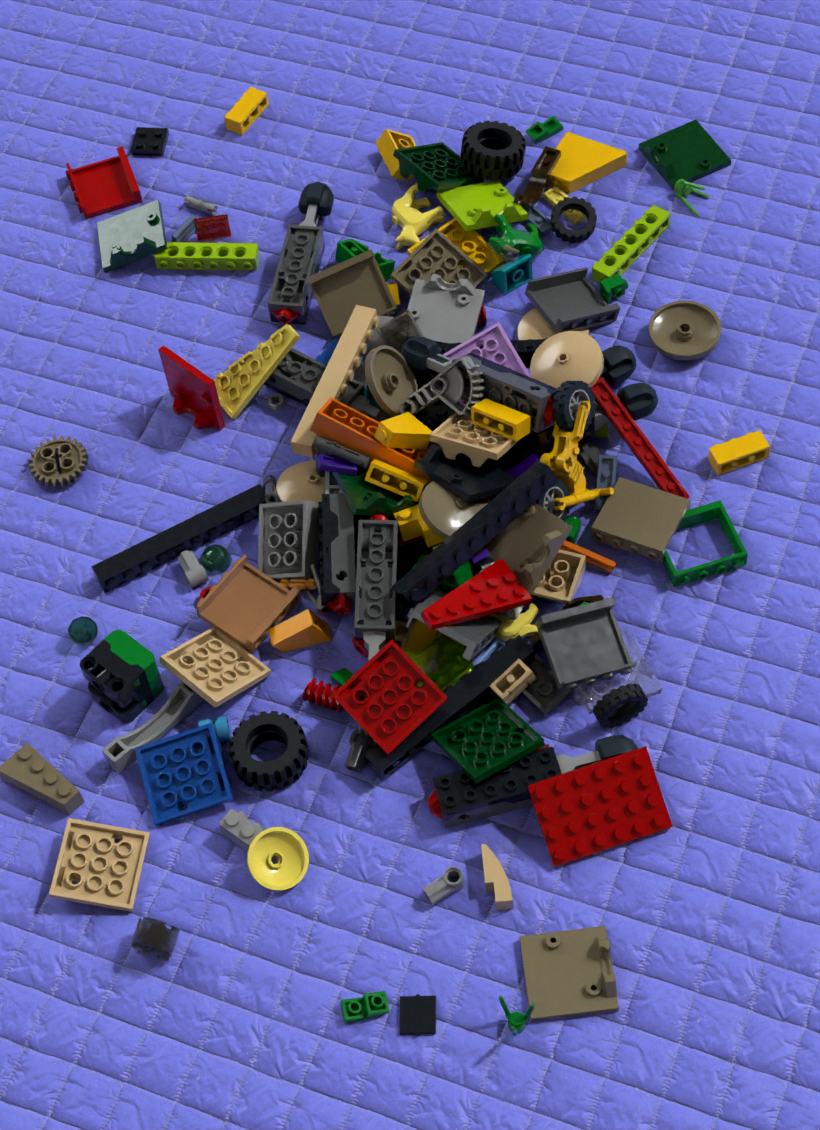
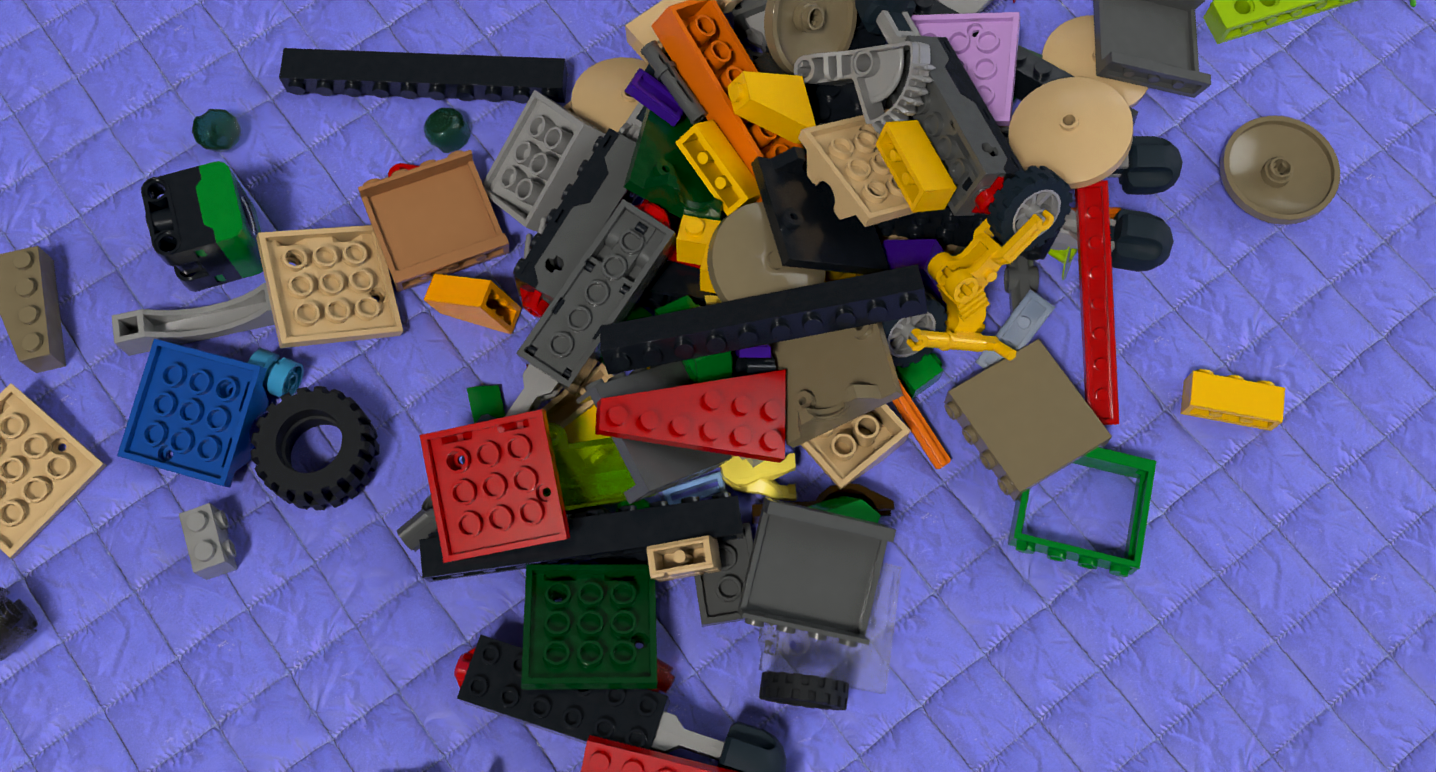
camera: 25 degrees right, 15 degrees up
light grey piece [178,550,209,588] -> none
light yellow dish [247,827,309,891] -> none
dark grey pin [263,475,278,503] -> none
light orange axle [280,578,317,590] -> none
red piece [302,678,344,713] -> none
green brick [600,273,628,304] -> none

